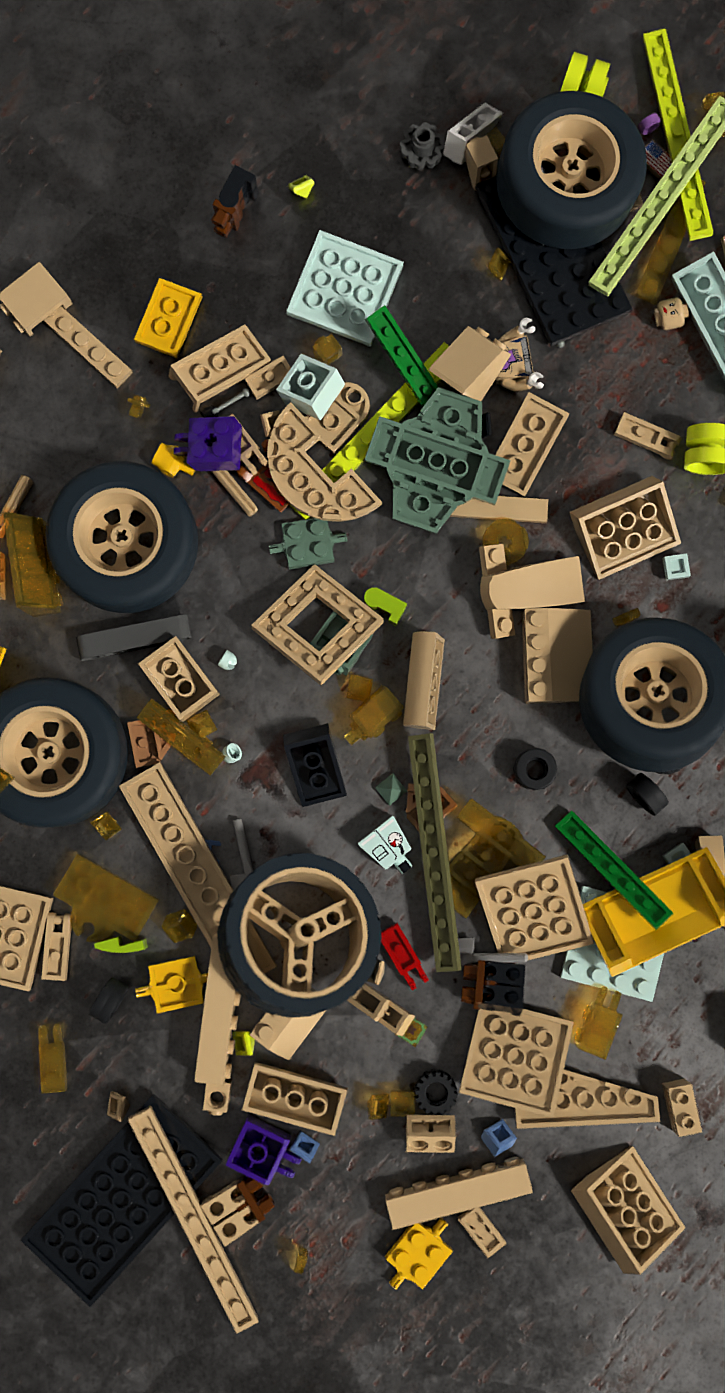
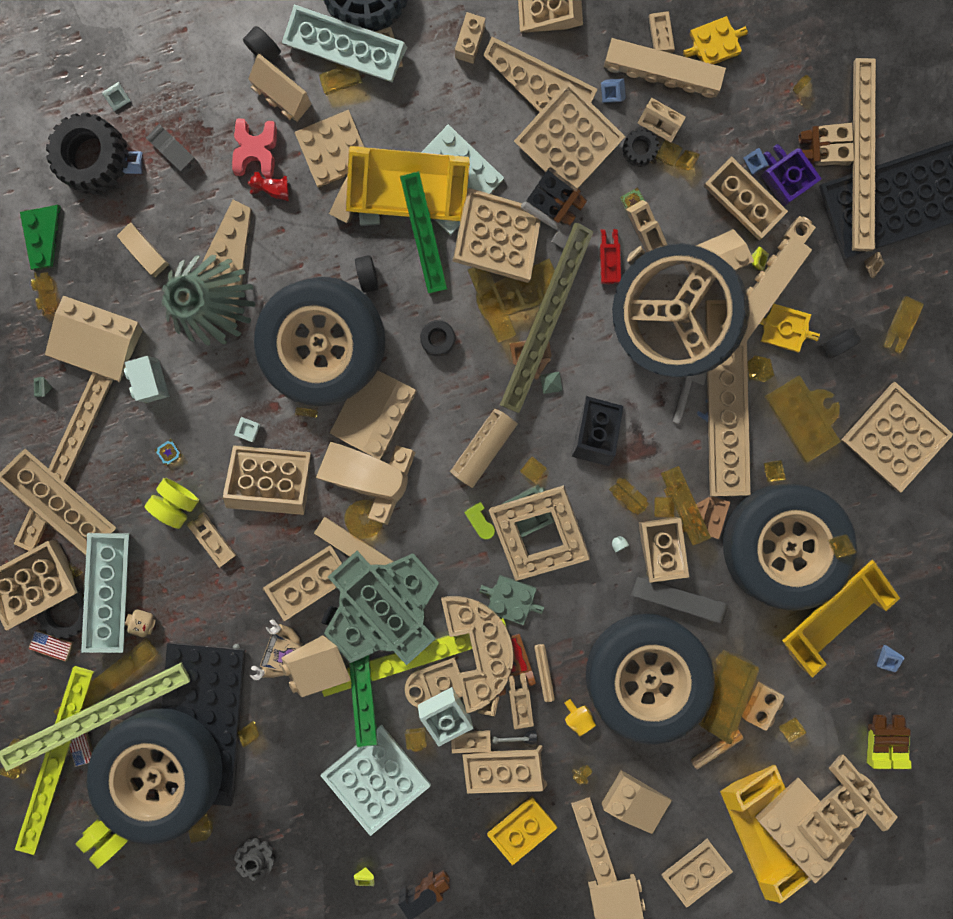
camera: 145 degrees left, 5 degrees up
tan plate [41,912,73,981] -> none
lime slope [94,935,148,953] -> none
dark purple hinge [174,416,242,471] -> none
light aqua hinge [221,743,242,763] -> none
clear yellow hinge [344,685,404,745] -> none
light aqua torso [358,816,413,874] -> none
white slope [443,103,503,165] -> none
tan slope [465,135,498,191] -> none
clear yellow hinge [574,985,623,1060] -> none
medium lavender tile [637,113,661,135] -> none
none -> tan slope [602,770,672,834]
none -> clear yellow hinge [609,477,649,515]

